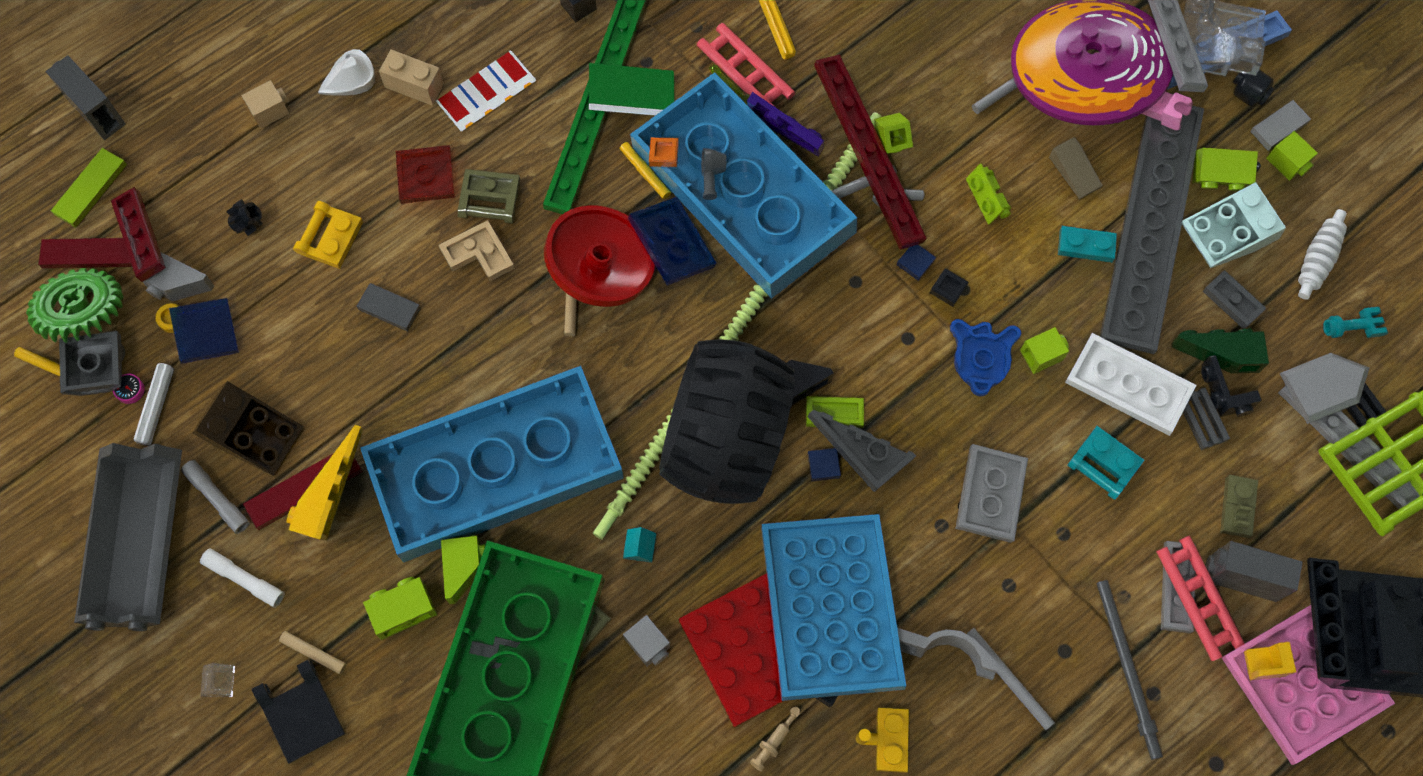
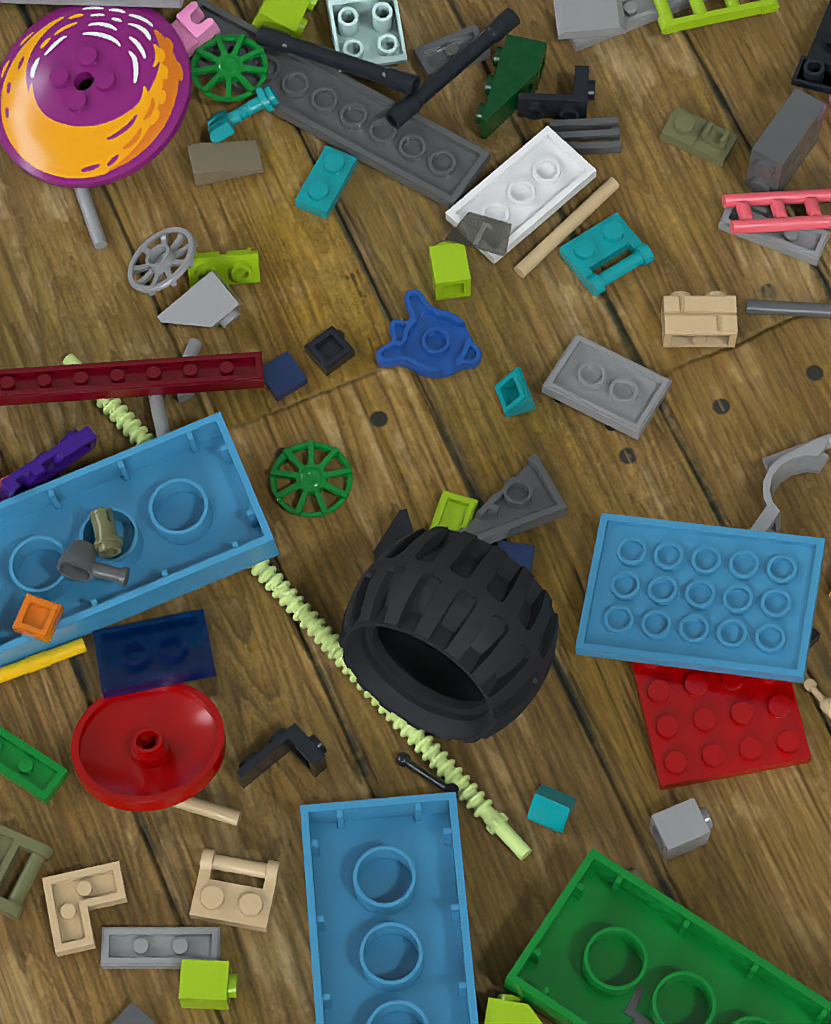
camera: 70 degrees left, 5 degrees down
lime brick [874,113,913,153] -> none
none -> olive pin [89,507,123,558]
none -> light grey tile [100,927,221,969]
none -> light grey wheel [128,227,198,296]
none -> light grey slope [157,271,244,328]
none -> lime brick [178,959,238,1010]
none -> tan plate [189,848,281,932]
none -> green wheel [191,33,268,102]
none -> teal hinge [207,85,280,142]
none -> black bracket [236,723,327,788]
none -> black piece [256,25,420,96]
none -> green wheel [270,440,353,518]
none -> black piece [385,8,520,129]
none -> black hinge [396,752,460,798]
none -> clear smoke sticker [446,212,512,257]
none -> teal slope [494,367,536,417]
none -> tan bar [514,177,620,278]
none -> tan brick [661,291,738,347]

